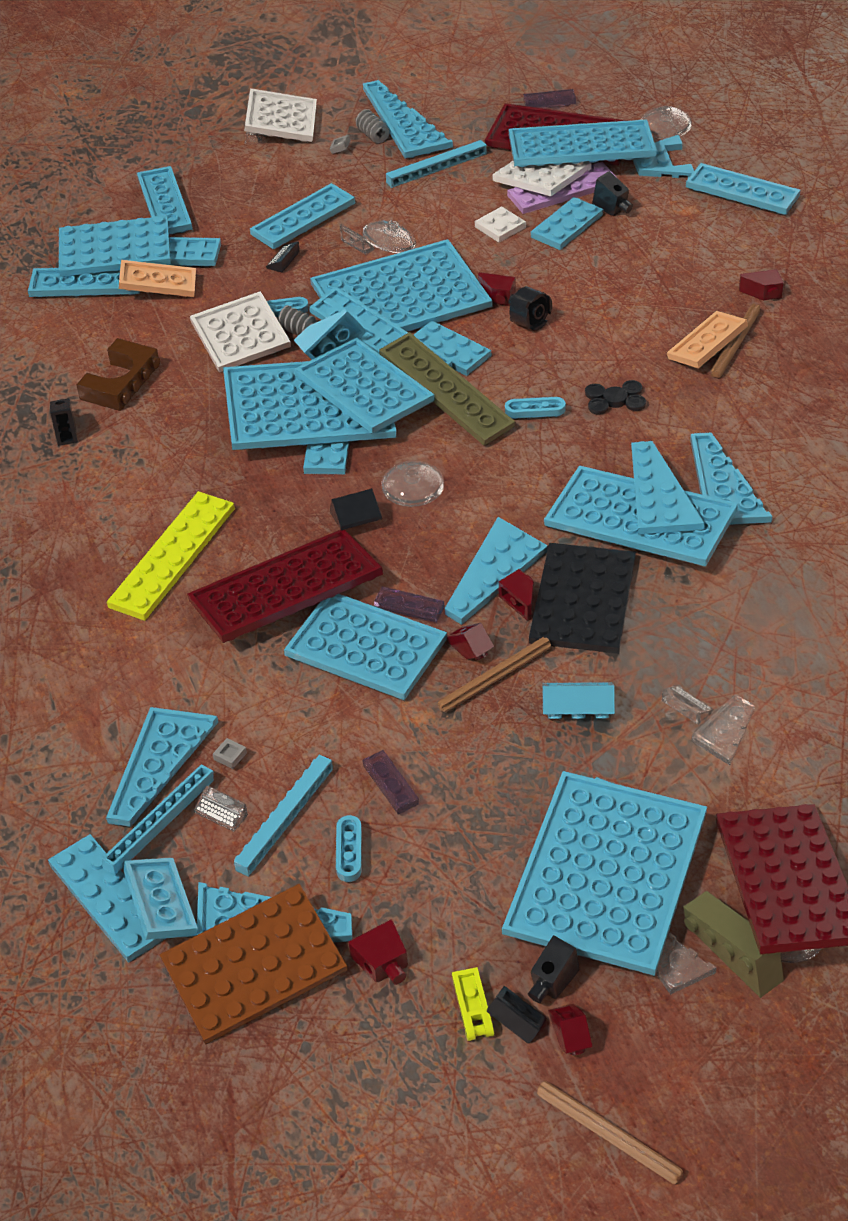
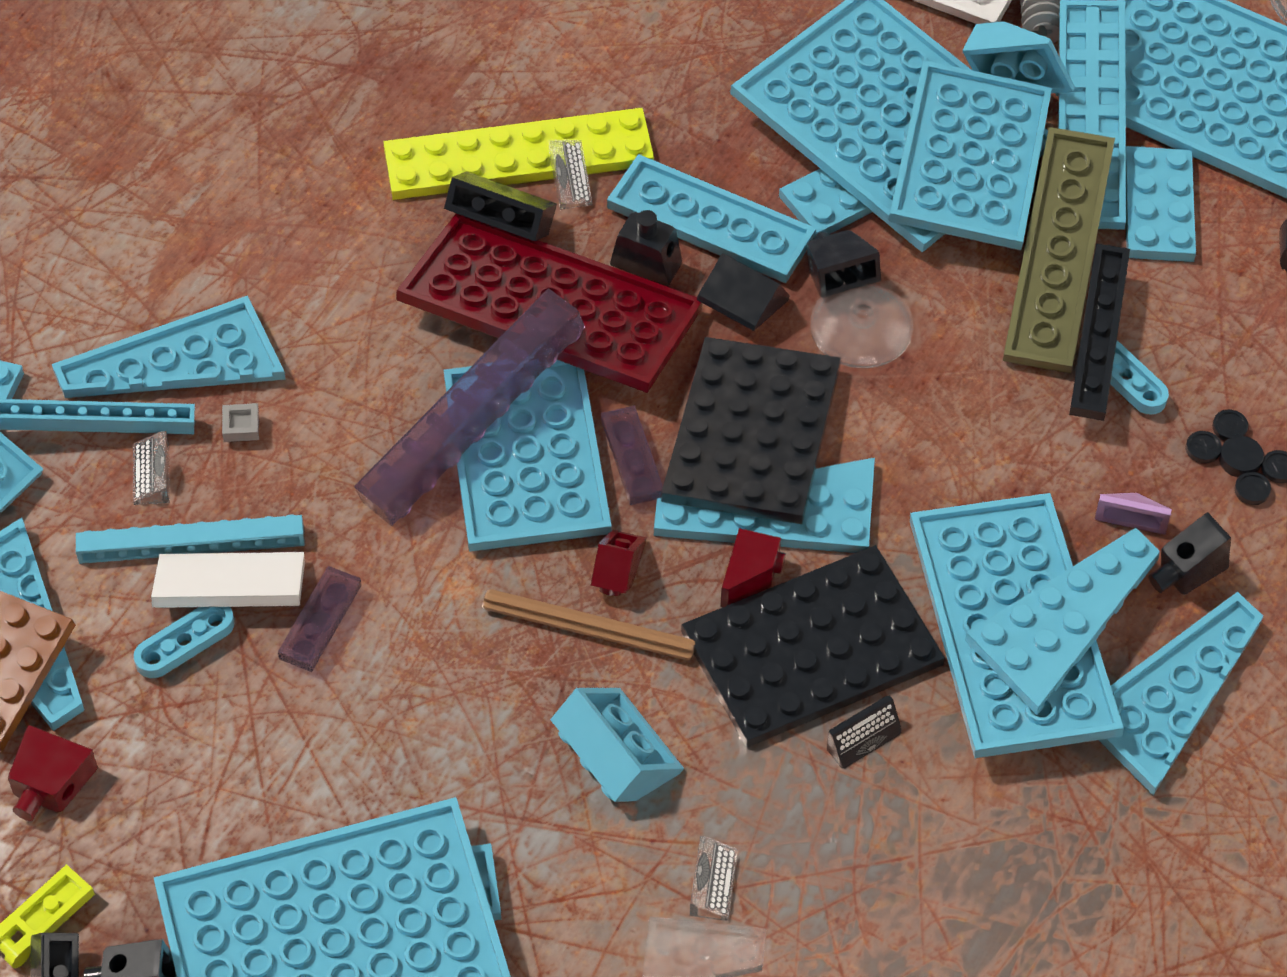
camera: 50 degrees right, 10 degrees up
none -> white tile [151,552,305,608]
none -> clear purple brick [354,288,585,526]
none -> black brick [444,171,557,241]
none -> slope [548,140,593,210]
none -> medium azure plate [607,154,816,283]
none -> black torso [610,210,682,287]
none -> black plate [661,337,841,524]
none -> black torso [807,230,881,298]
none -> slope [827,695,902,768]
none -> black plate [1069,243,1130,421]
none -> lavender slope [1095,493,1172,535]
none -> black torso [1148,512,1231,594]

